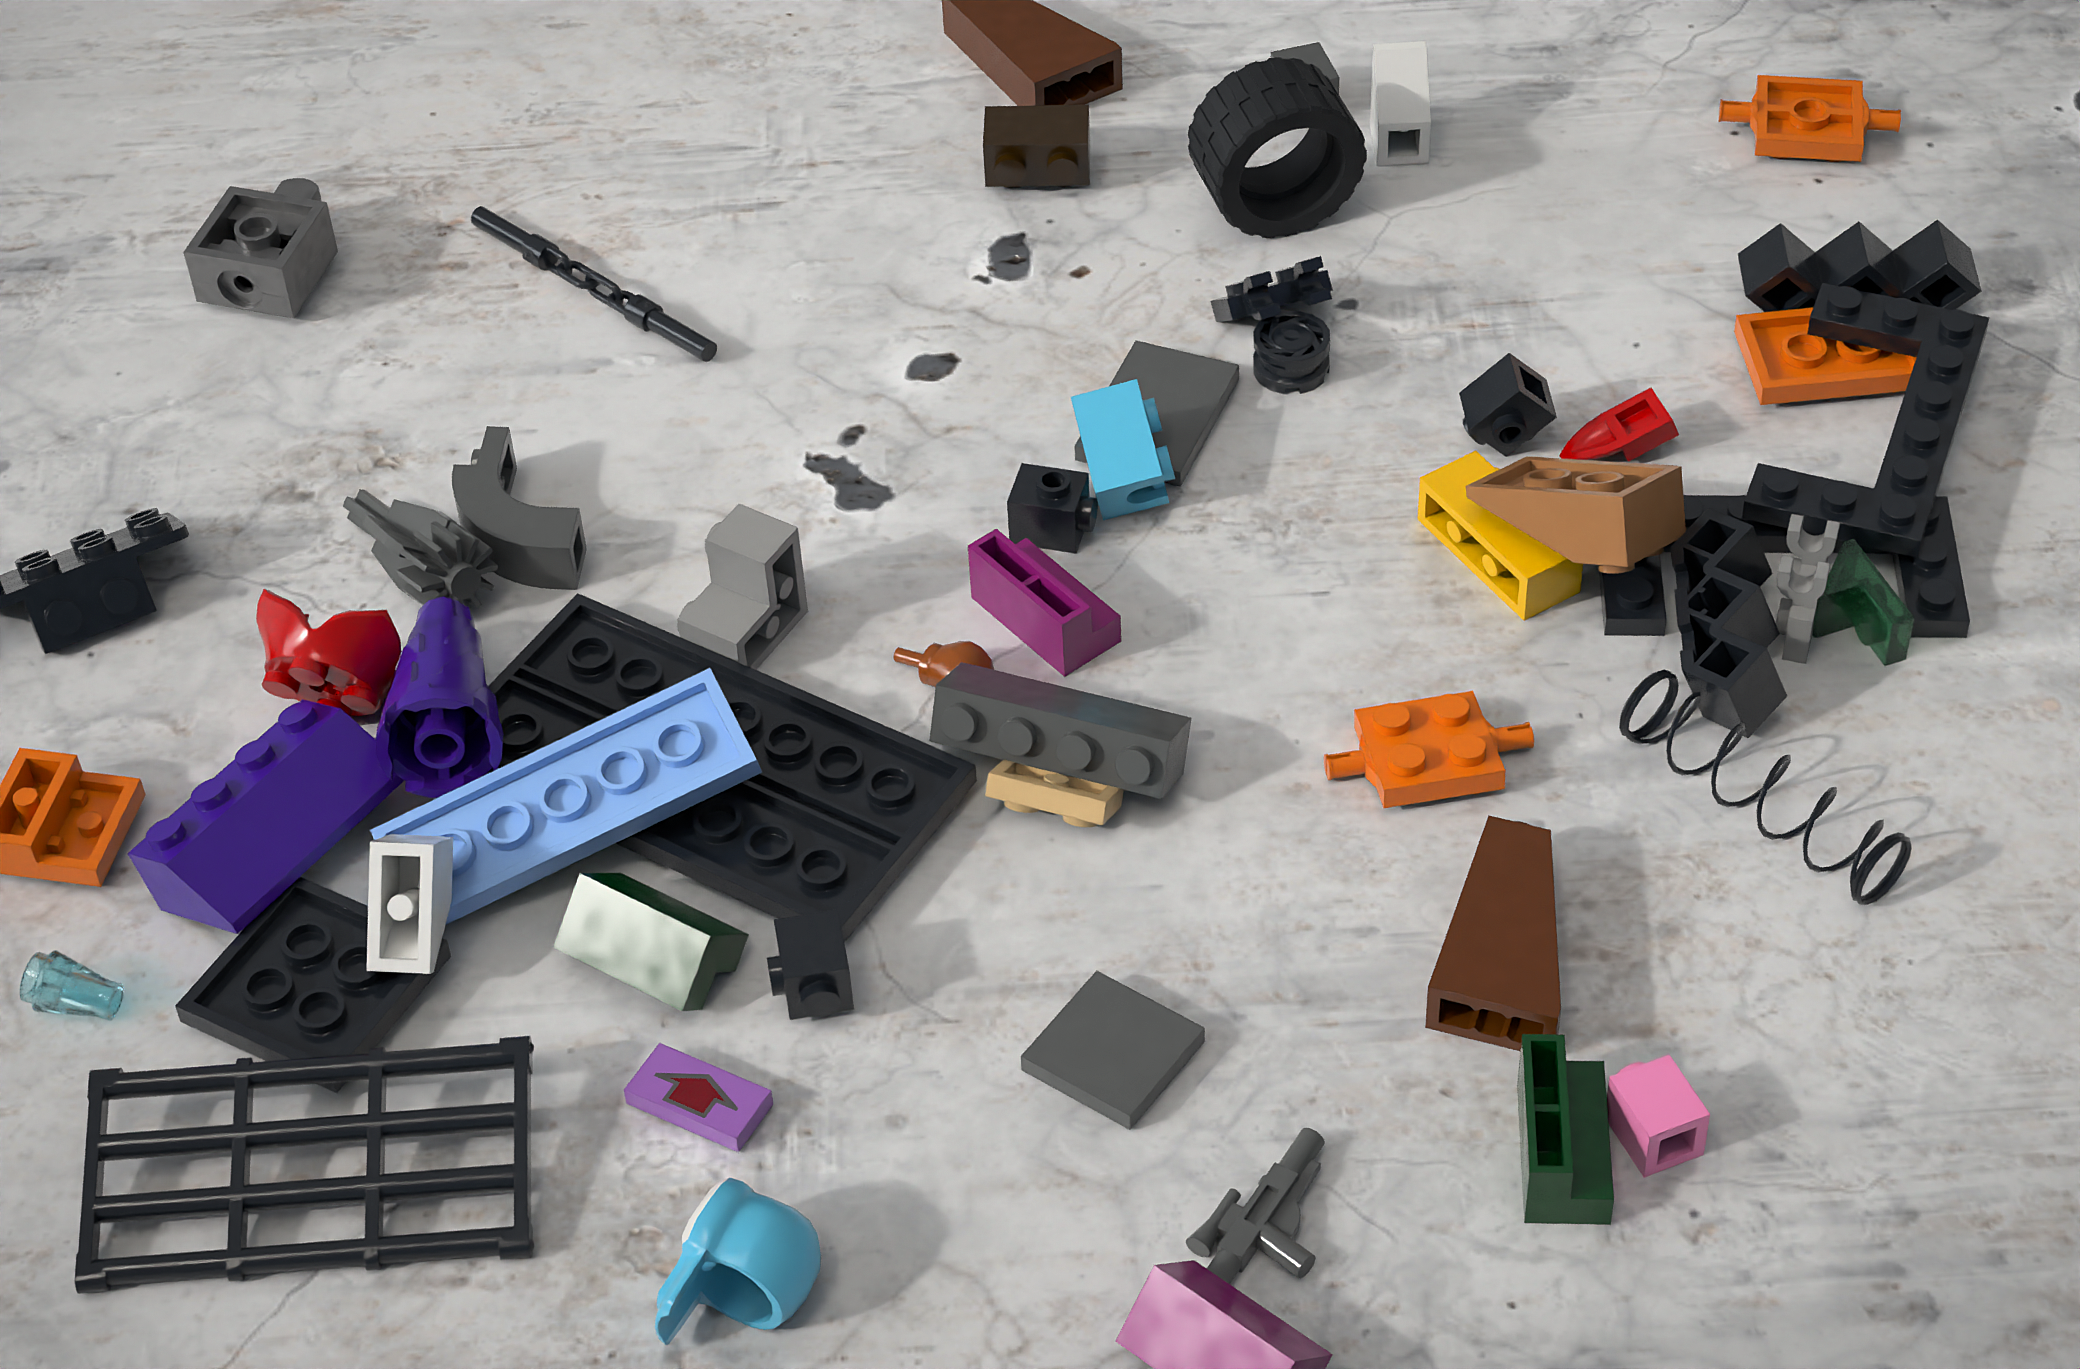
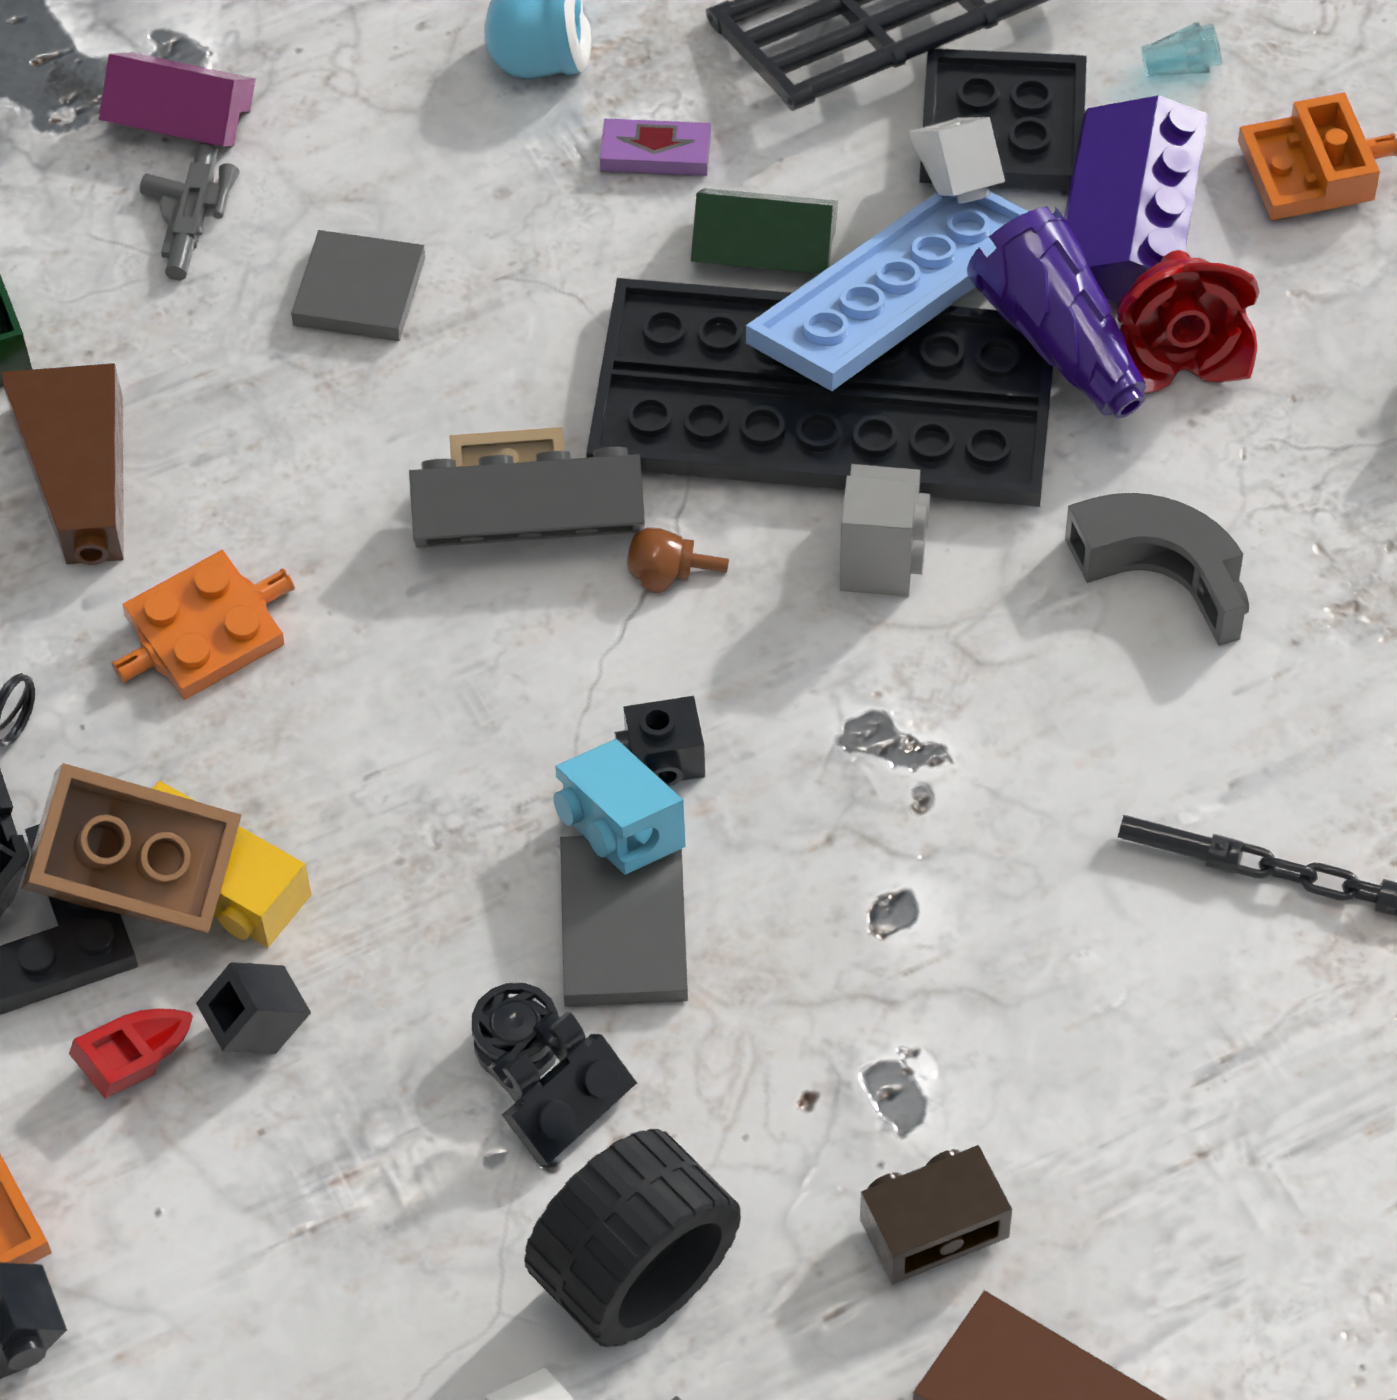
camera: 155 degrees right, 10 degrees up
dark grey piece [343,489,498,608] -> none
black brick [767,909,854,1020] -> none
magenta piece [968,529,1122,677] -> none

